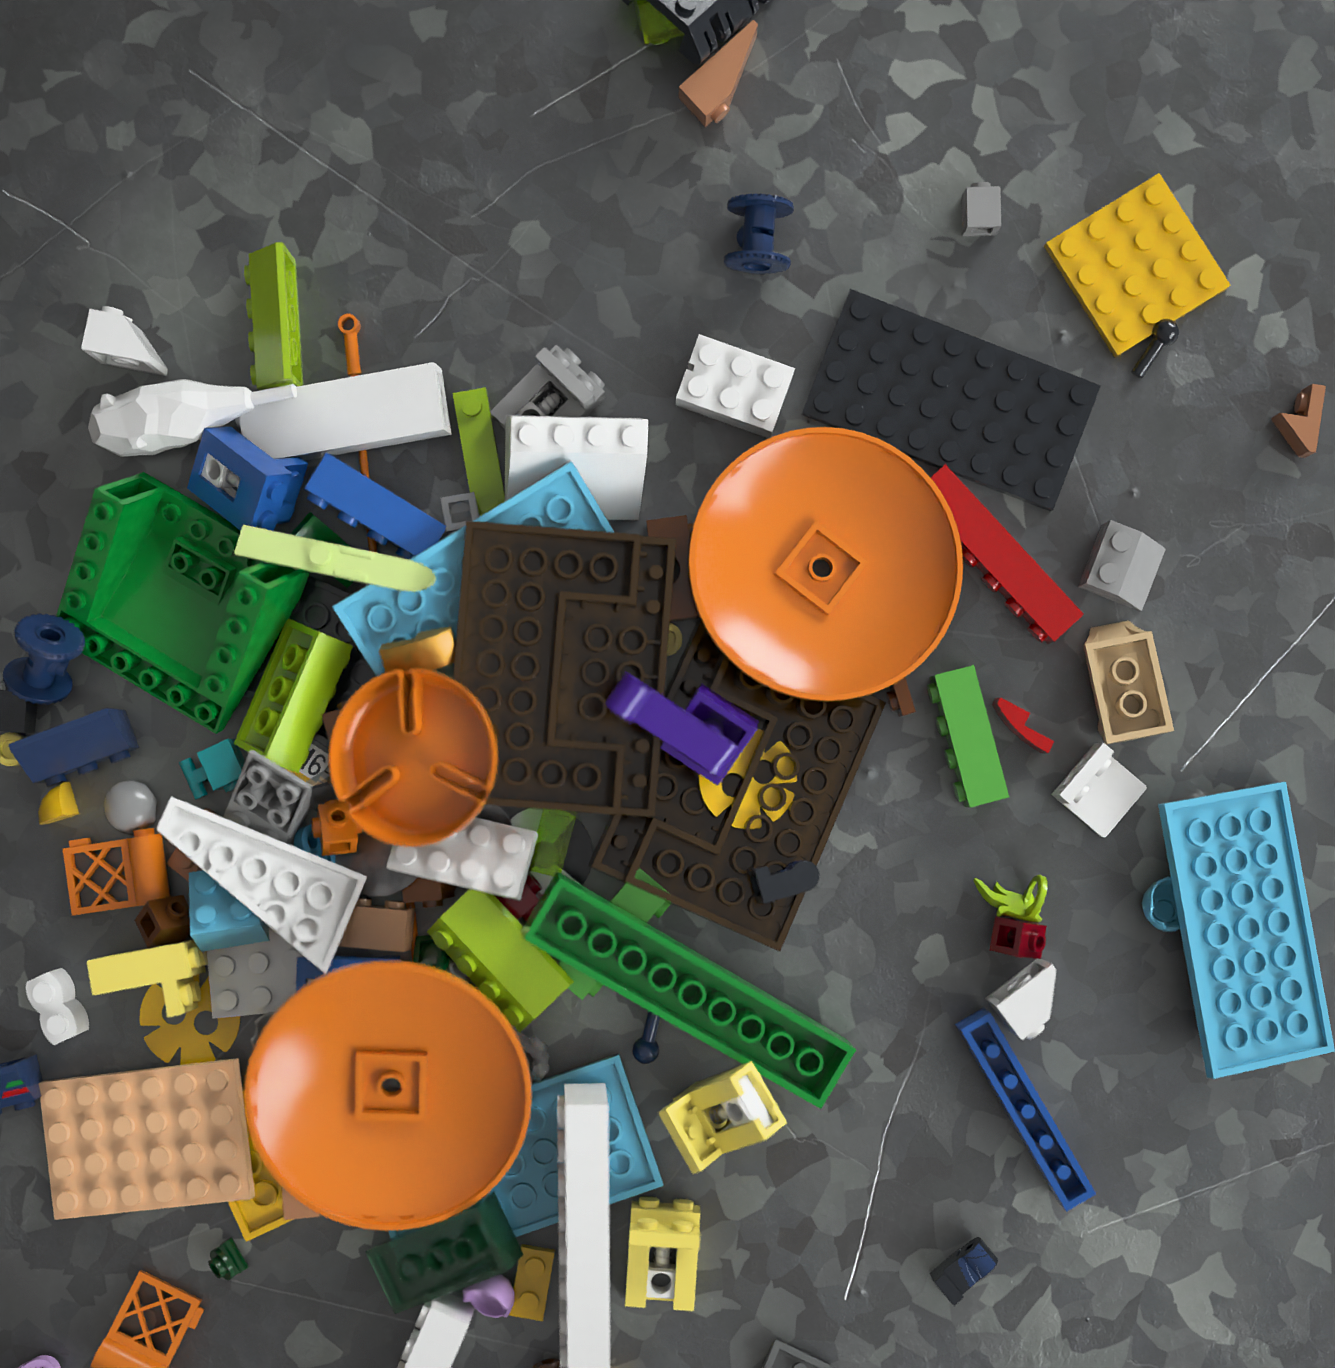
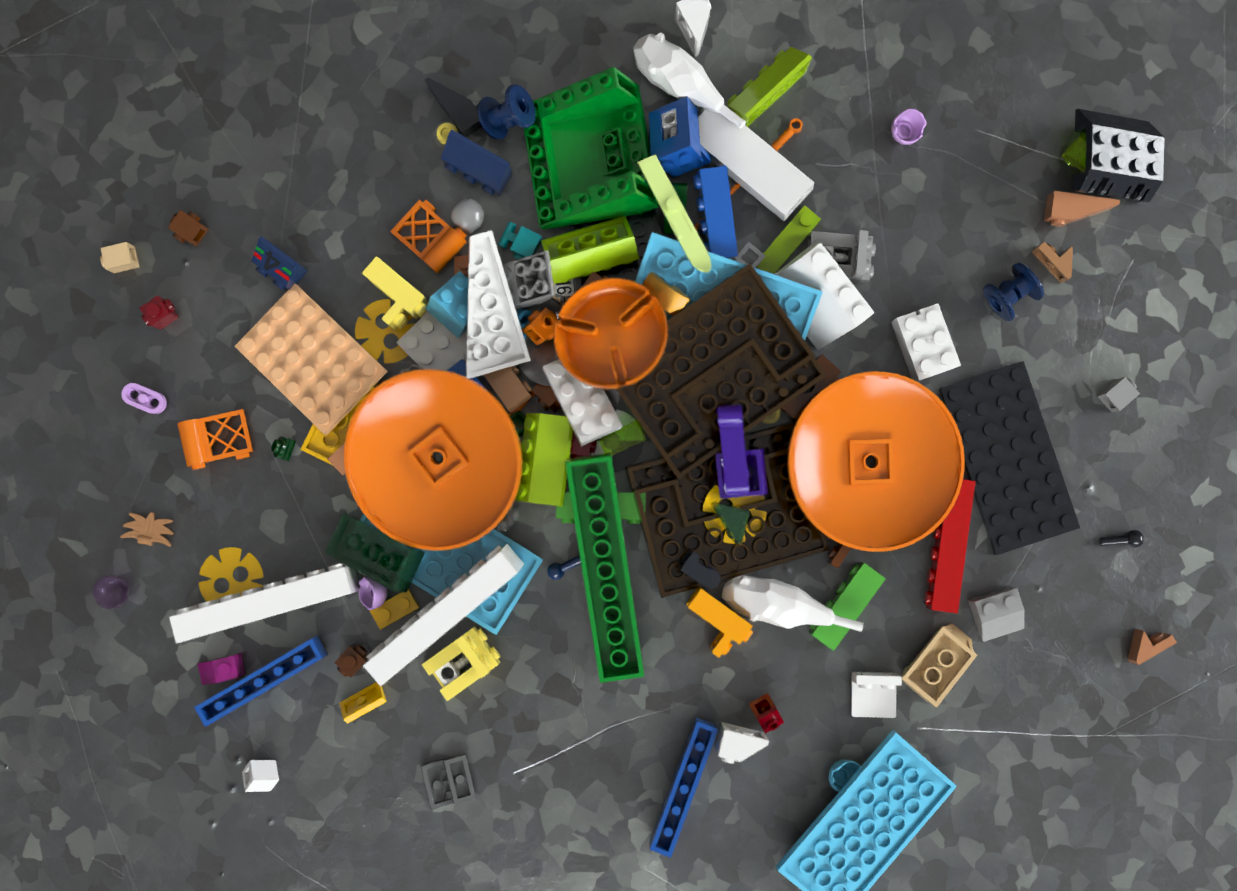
camera: 55 degrees right, 0 degrees up
white brick [26,968,89,1045] -> none
yellow brick [38,782,79,825] -> none
reddish brown brick [134,895,190,949] -> none
light yellow brick [658,1061,787,1174] -> none
black leg [929,1237,998,1306] -> none
lime piece [973,875,1048,923] -> none
red slope [992,697,1055,754] -> none
yellow plate [1044,173,1231,358] -> none
none -> light orange brick [686,587,753,657]
none -> clear green slope [711,501,750,544]
none -> white piece [721,575,864,632]
none -> lavender hair [891,109,926,145]
none -> medium nougat slope [1031,241,1073,283]

